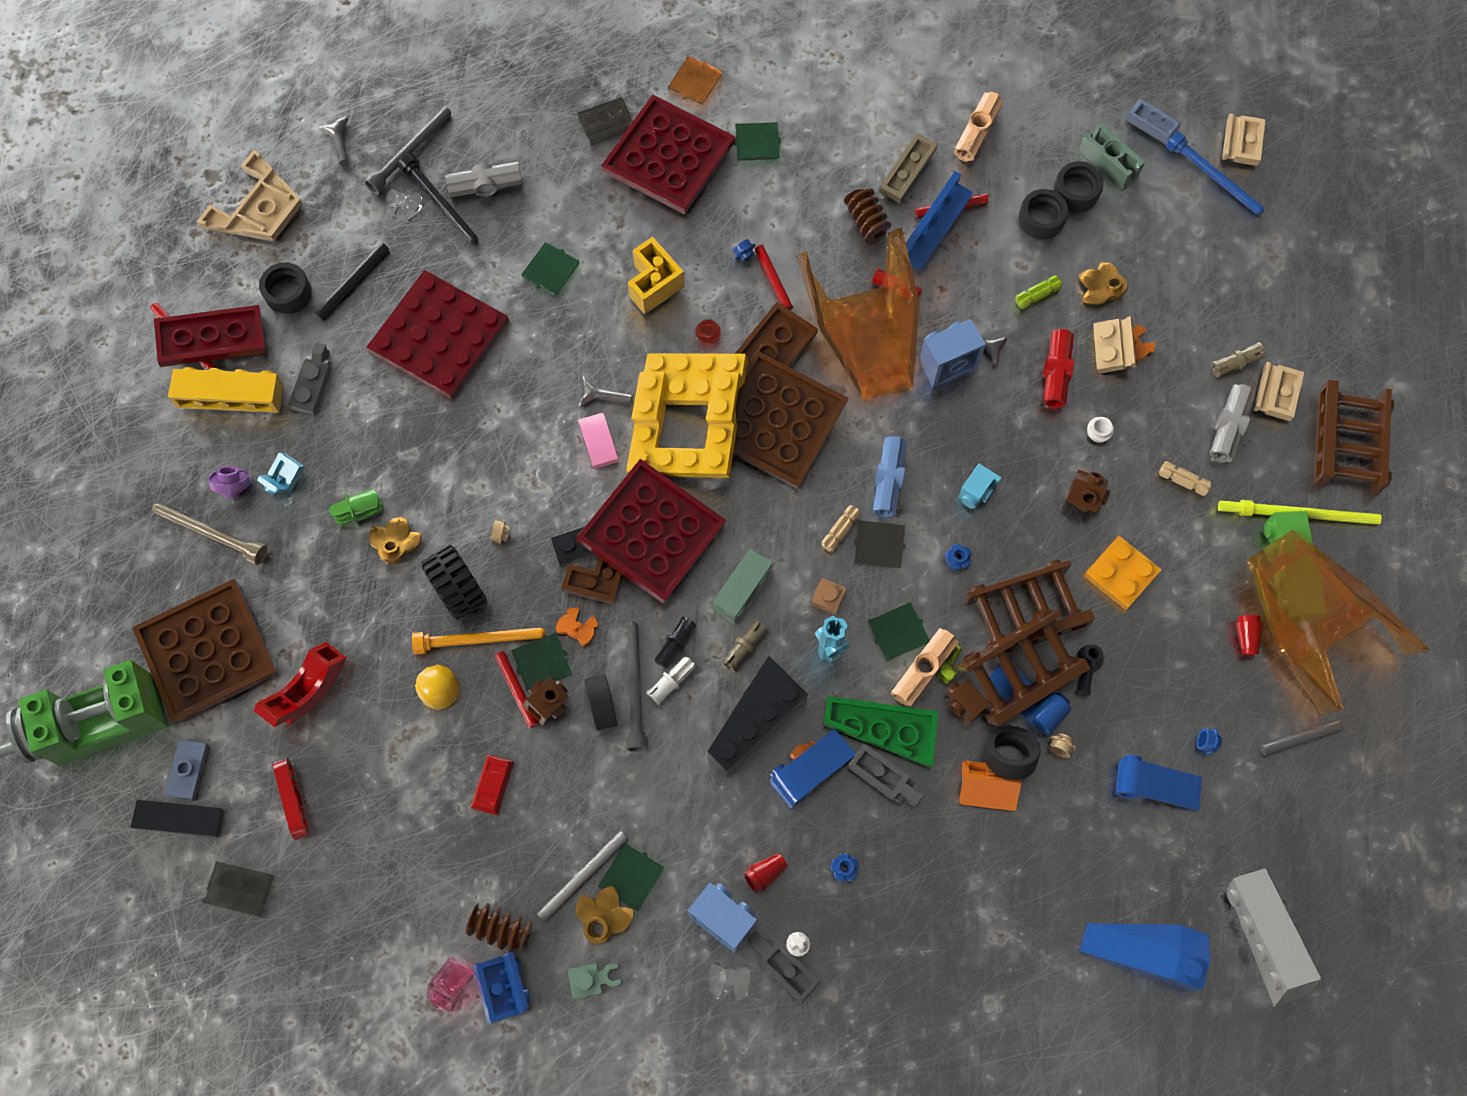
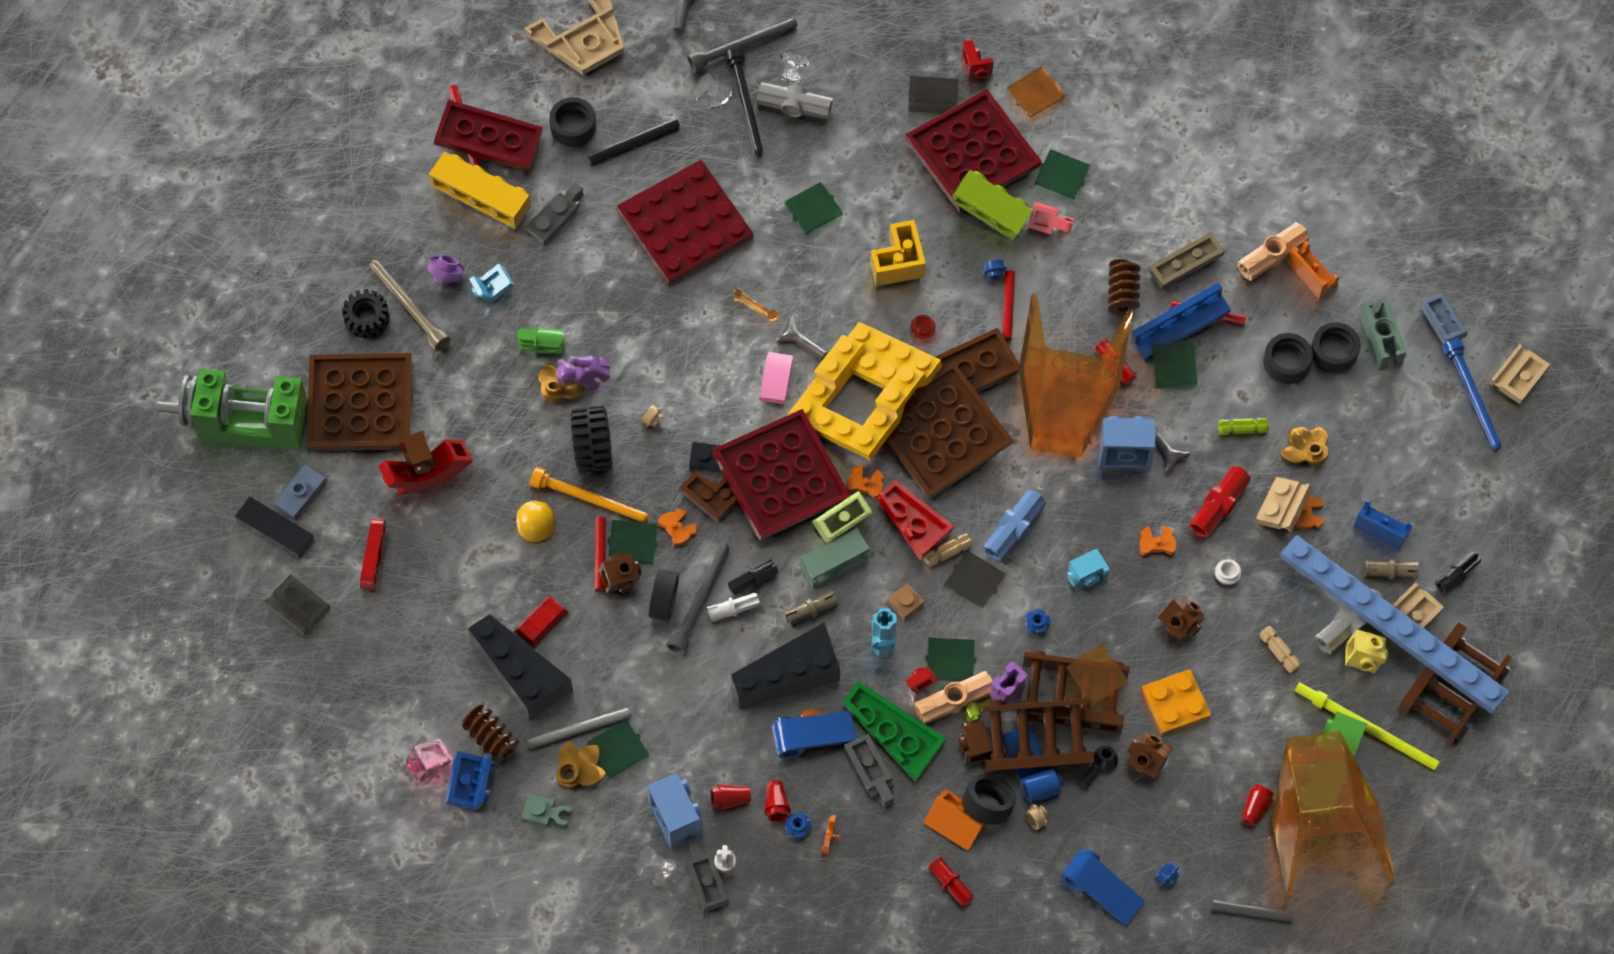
camera: 25 degrees right, 5 degrees down
none -> black tyre [342,289,390,339]
none -> reddish brown brick [398,431,436,475]
none -> black wedge [468,614,573,720]
none -> medium lavender animal [556,356,610,390]
none -> clear orange hinge [733,288,778,321]
none -> red cone [764,780,791,822]
none -> clear piece [780,50,810,85]
none -> yellowish green brick [812,491,873,543]
none -> orange piece [820,815,840,855]
none -> orange piece [846,465,884,499]
none -> red wing [877,480,954,561]
none -> red plate [905,667,939,695]
none -> red axle [928,857,974,906]
none -> lime brick [950,170,1033,240]
none -> red bracket [962,40,994,79]
none -> medium lavender animal [990,661,1027,704]
none -> coral plate [1028,202,1075,234]
none -> clear orange piece [1066,644,1129,706]
none -> reddish brown brick [1127,733,1173,779]
none -> orange piece [1139,526,1176,556]
none -> clear green piece [1151,340,1198,389]
none -> medium blue plate [1280,535,1509,714]
none -> orange hinge [1287,241,1339,299]
none -> light yellow brick [1345,630,1388,673]
none -> blue hinge [1353,500,1413,550]
none -> black axle [1435,551,1481,594]

